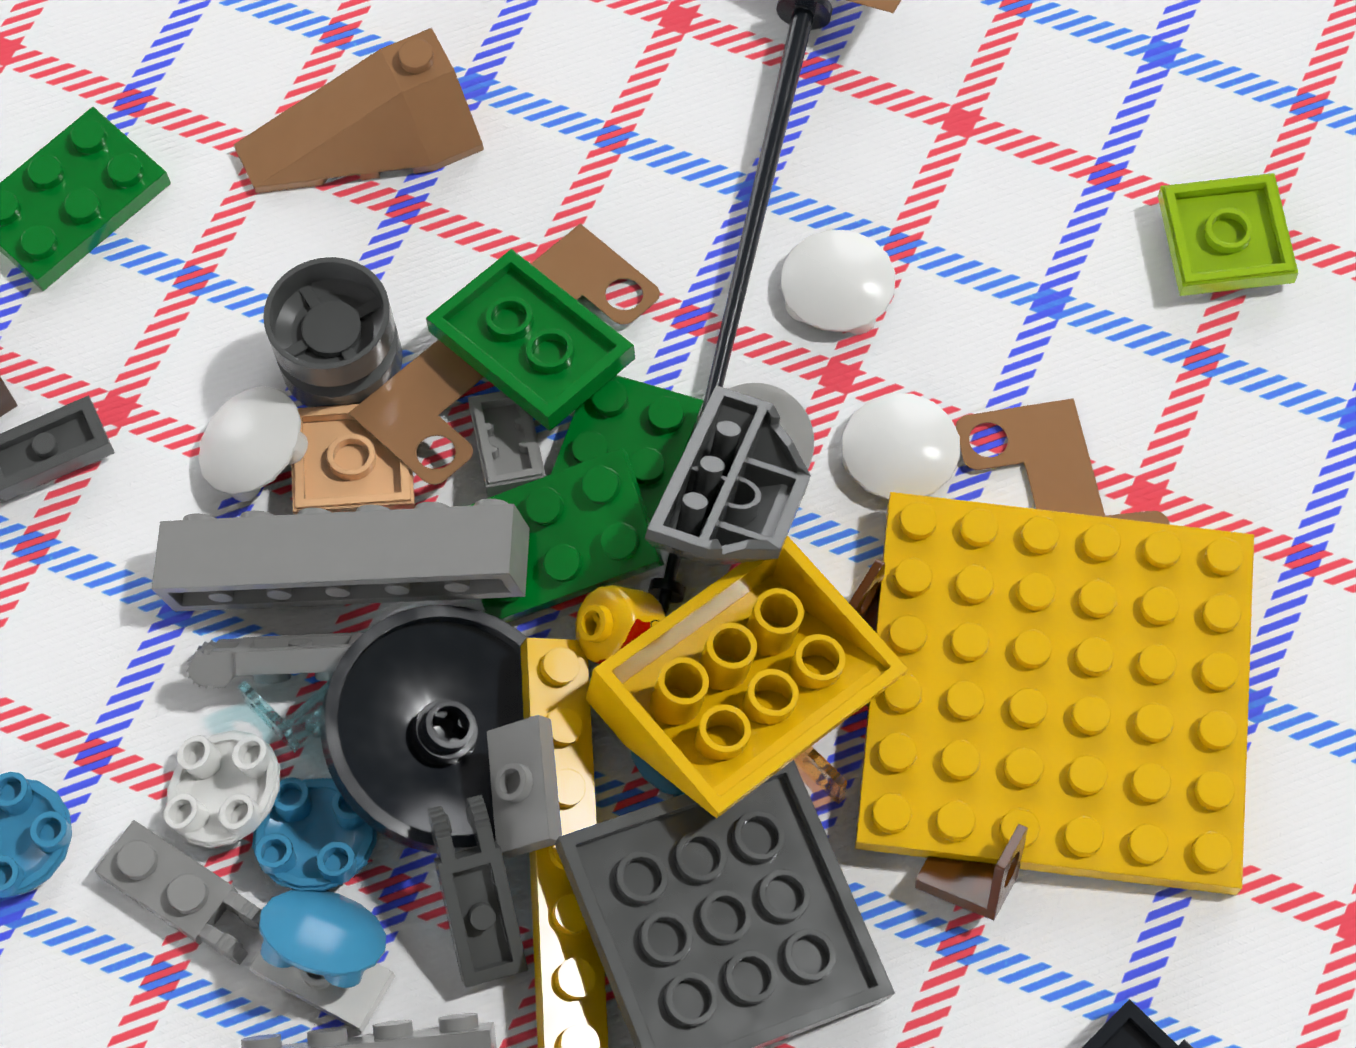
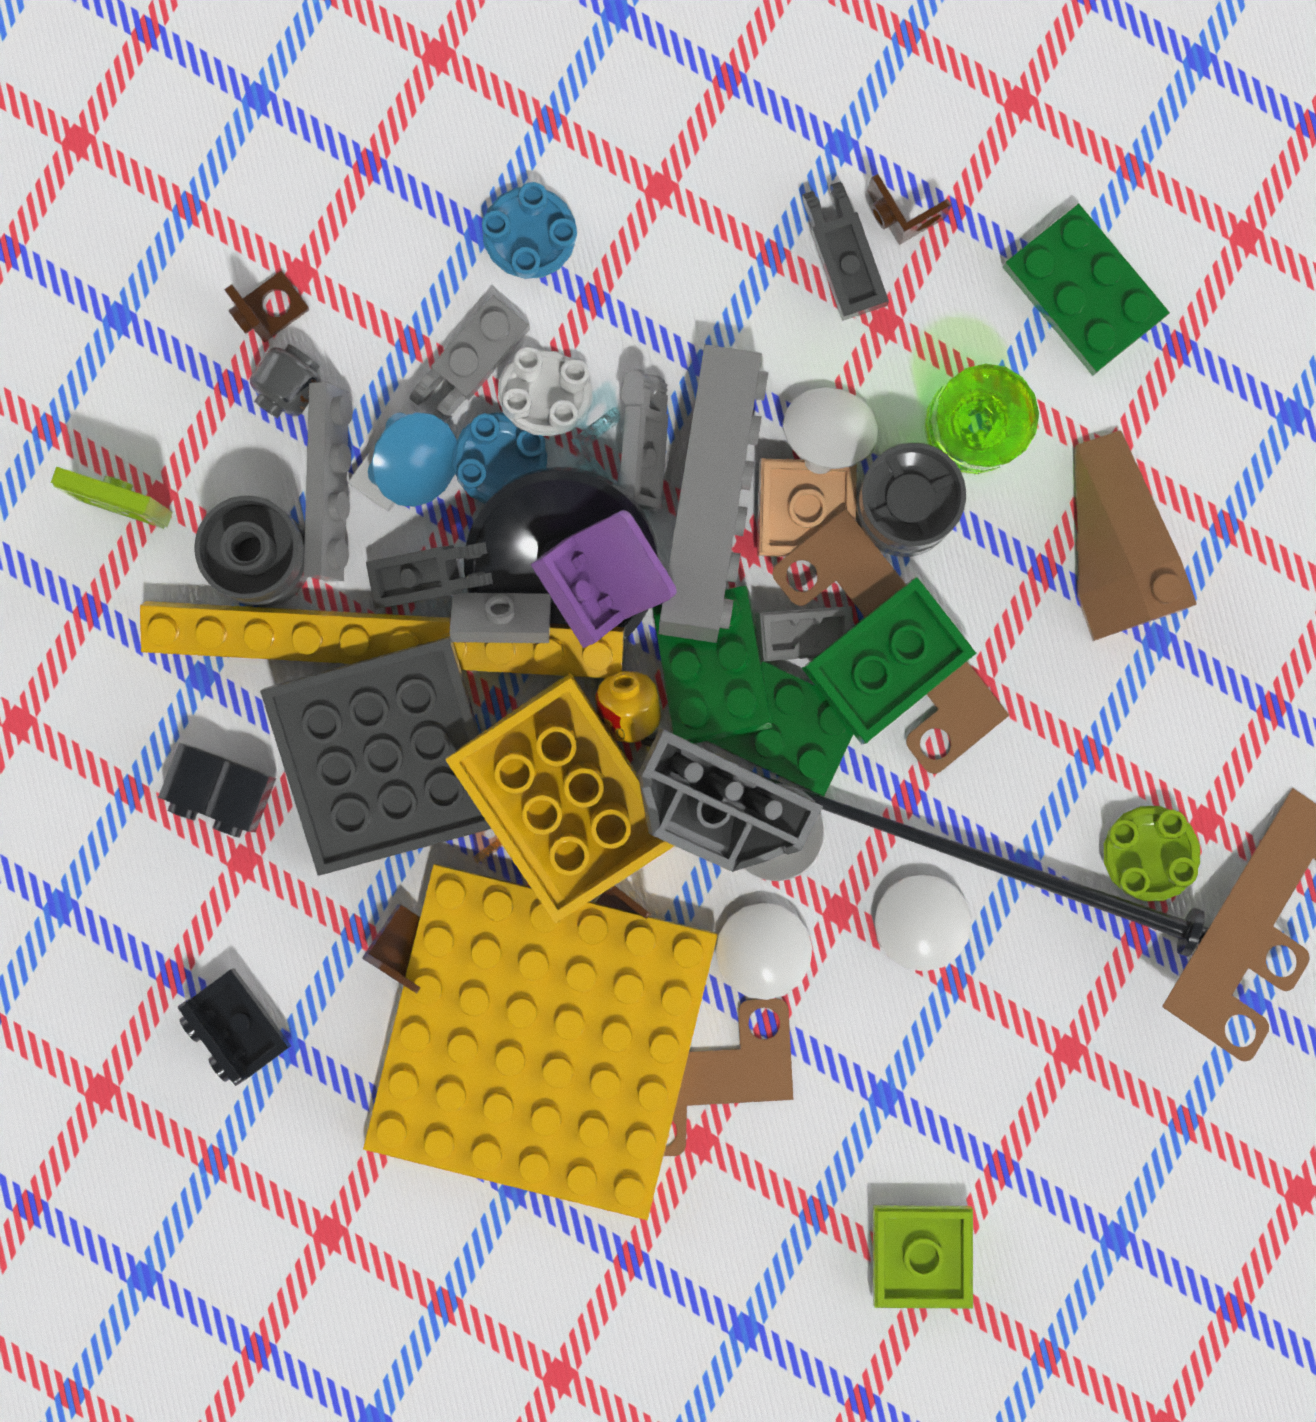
camera: 95 degrees right, 20 degrees up
none -> medium lavender bracket [531,510,677,648]
none -> clear neon green wheel [924,363,1039,475]
none -> lime dish [1103,806,1200,901]

